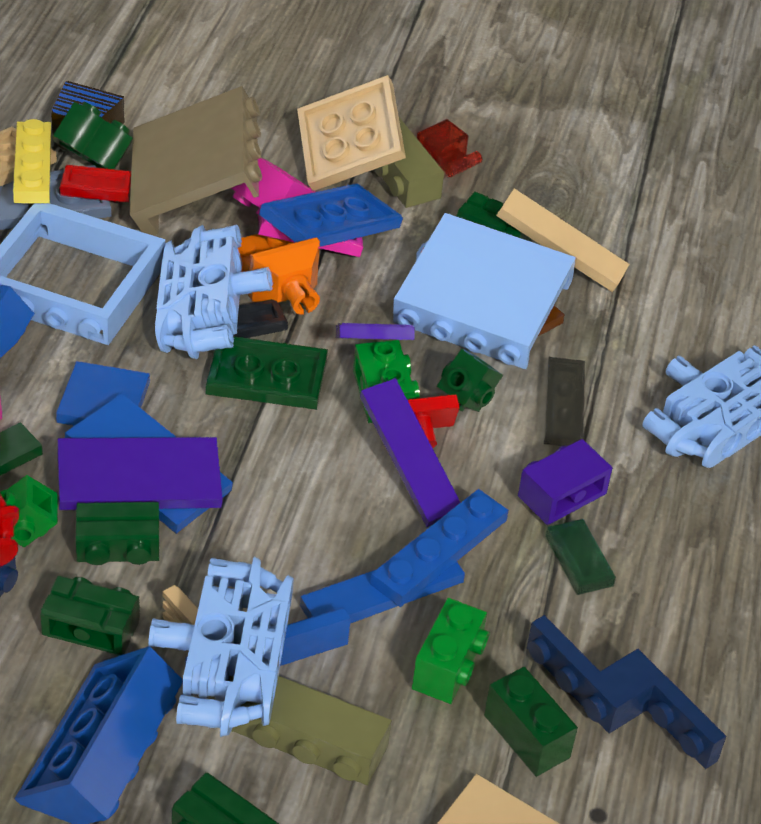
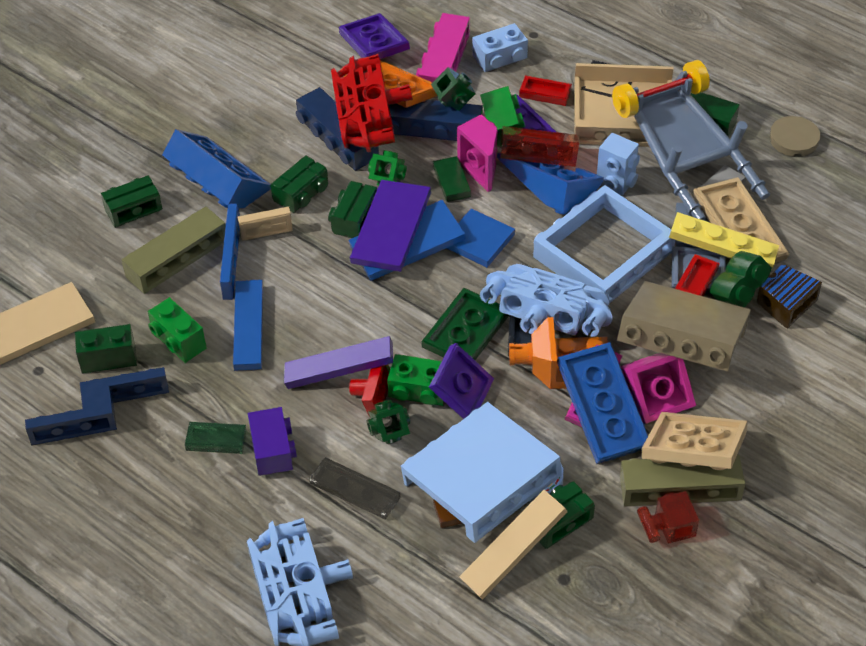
camera: 120 degrees right, 5 degrees up
light blue piece [148,556,294,737] -> none
blue plate [370,489,509,607] -> none

